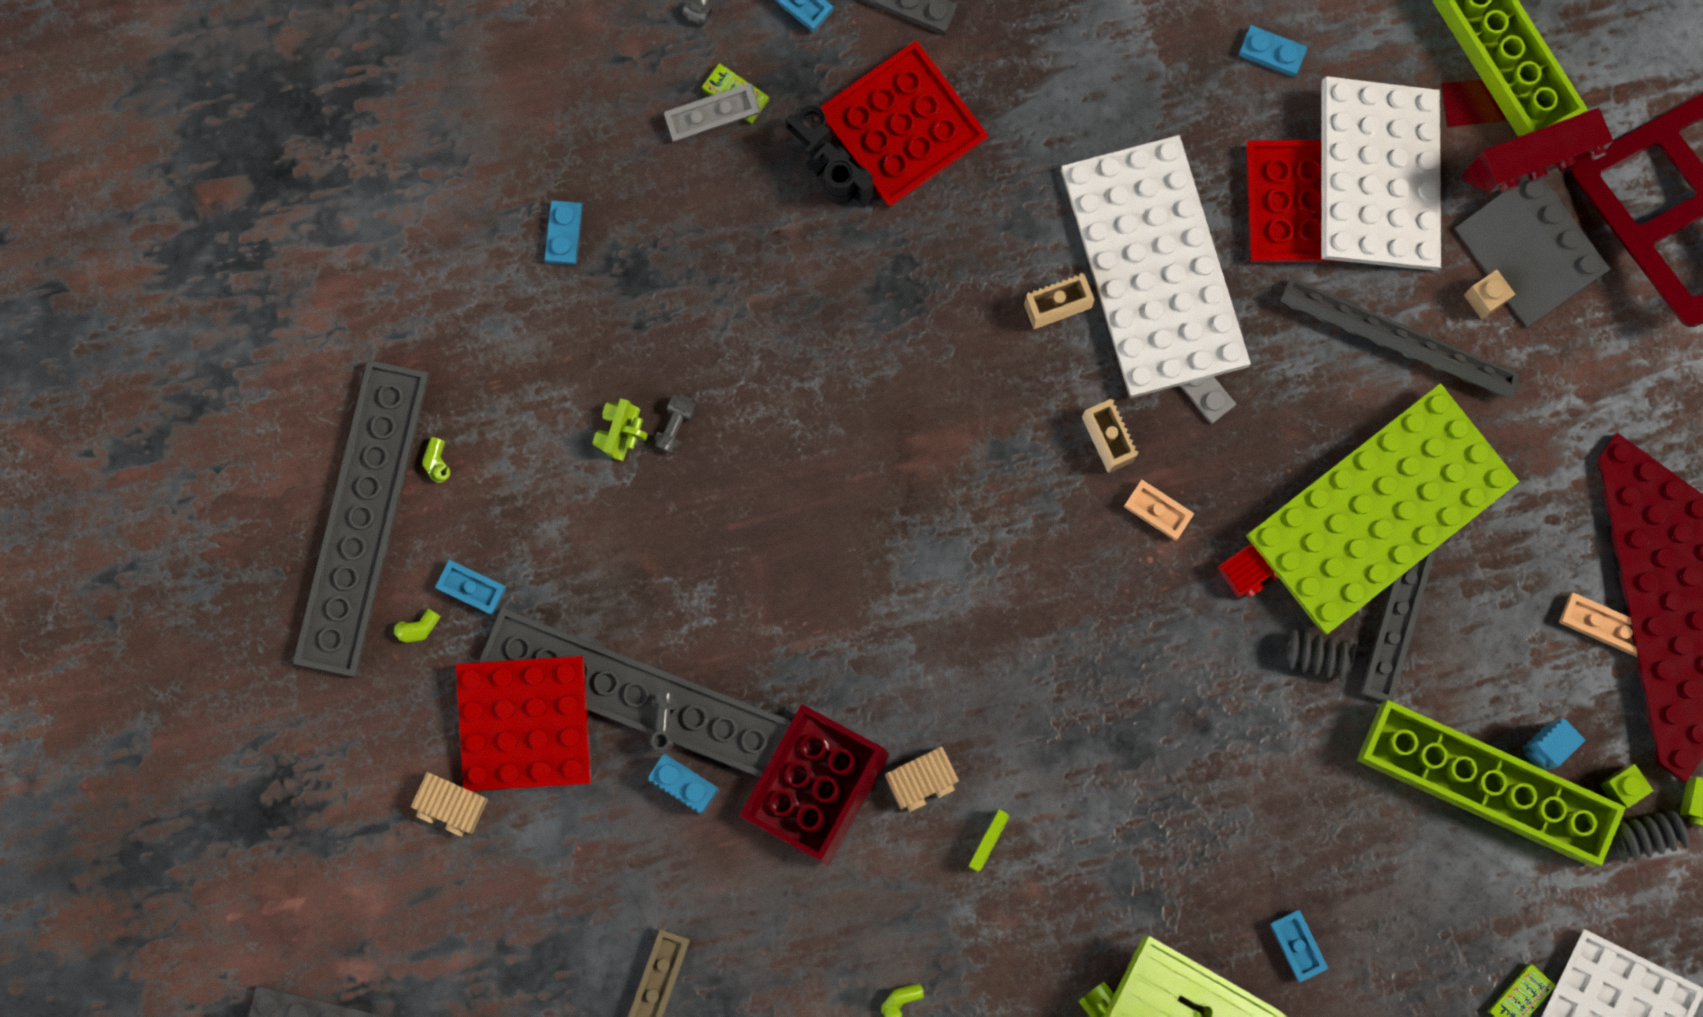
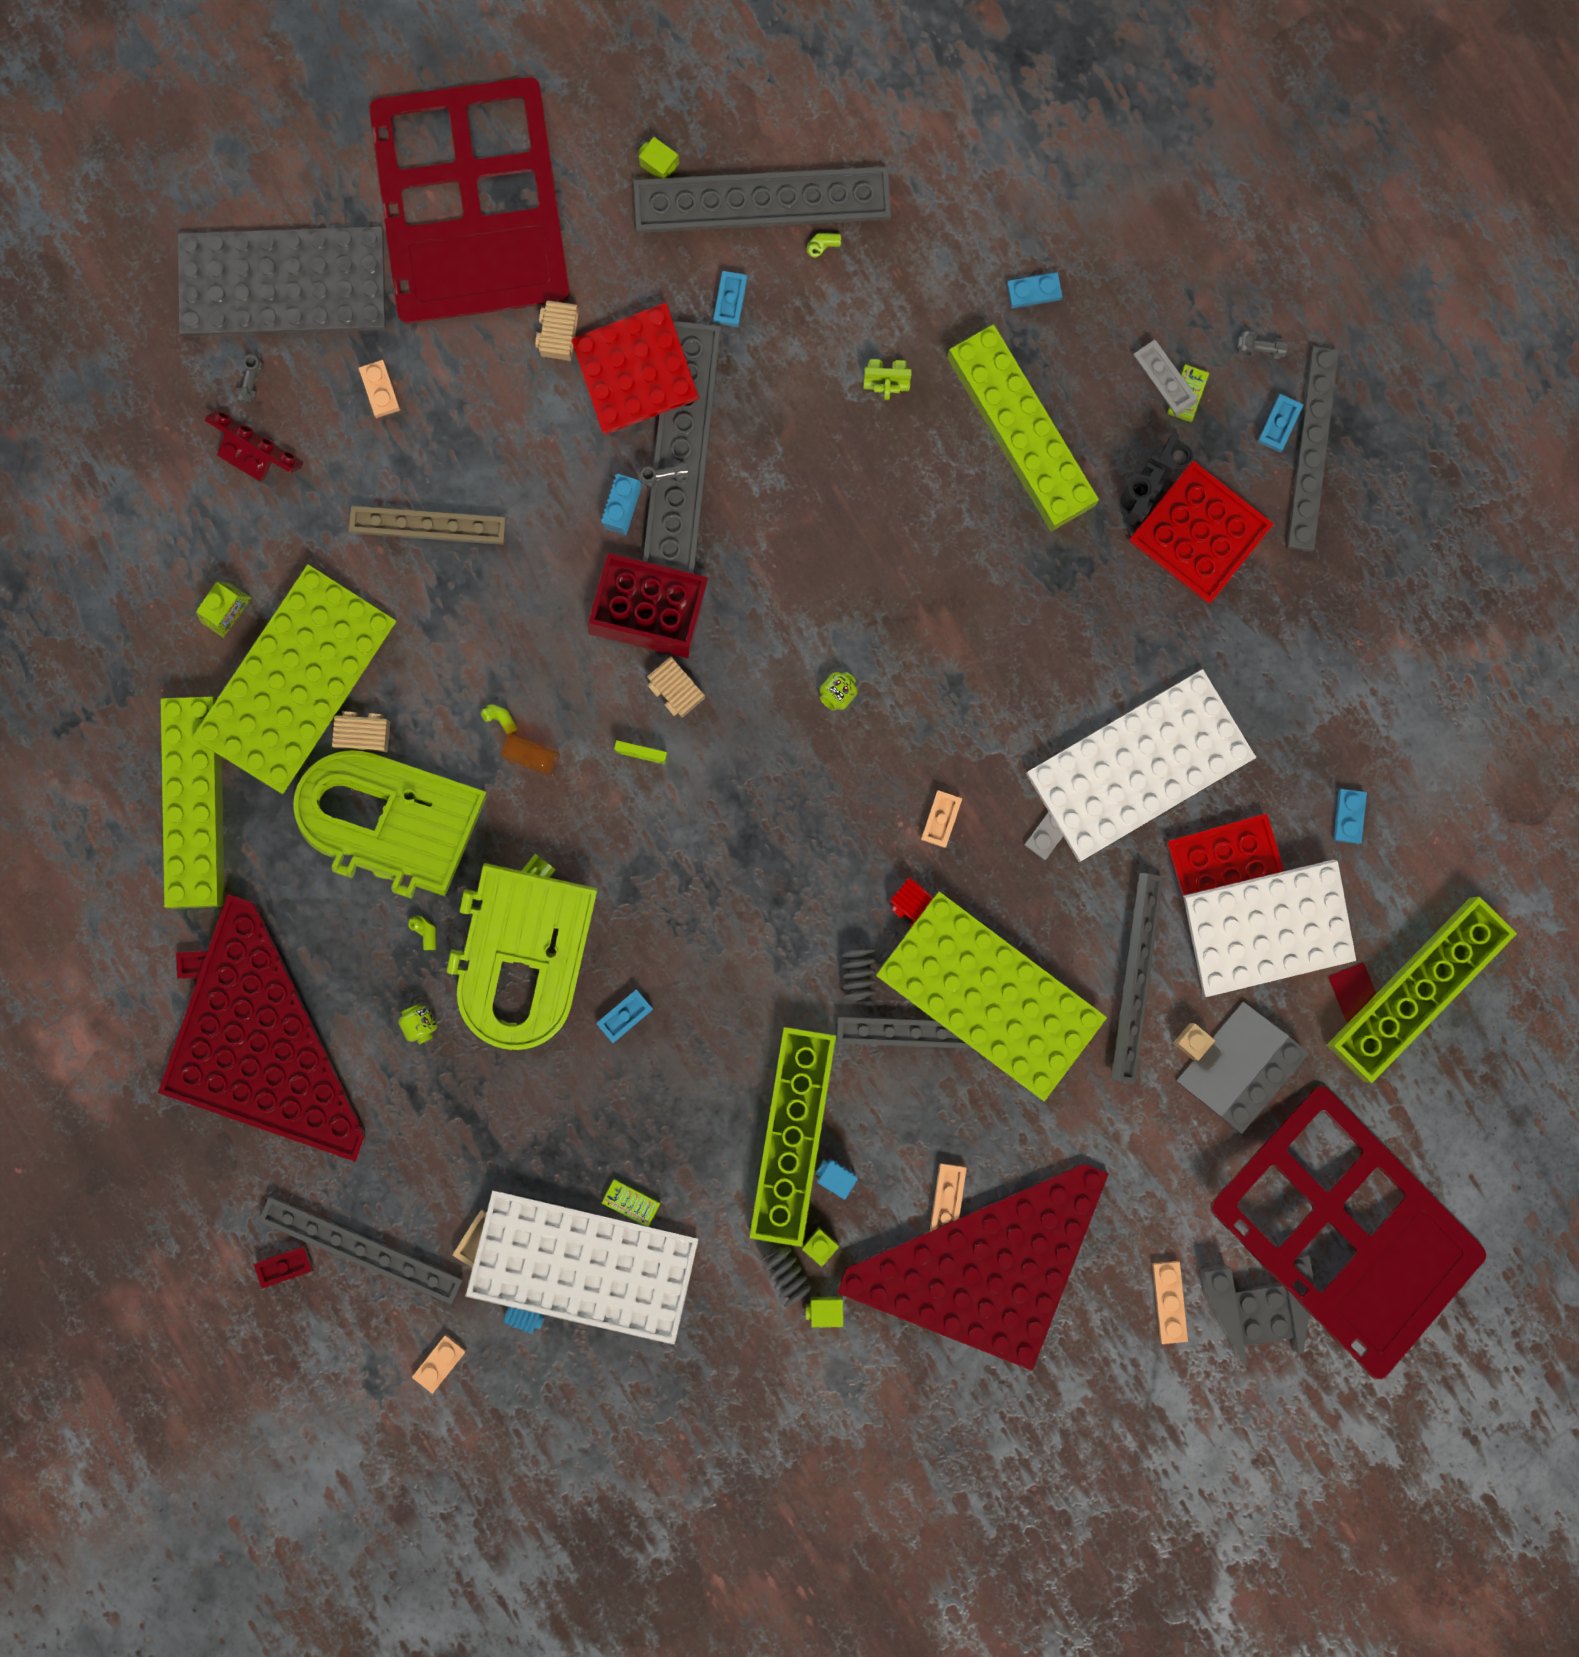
camera: 70 degrees right, 5 degrees up
lime arm [394,608,441,643] -> none
dark grey bar [654,394,697,454] -> none
tan brick [1024,273,1094,329] -> none
tan brick [1082,399,1138,473] -> none
dark red slope [1461,107,1614,193] -> none
none -> dark red door [369,77,570,324]
none -> clear orange brick [500,733,560,778]
none -> lime brick [638,137,679,179]
none -> lime head [820,672,858,711]
none -> lime brick [947,324,1099,531]

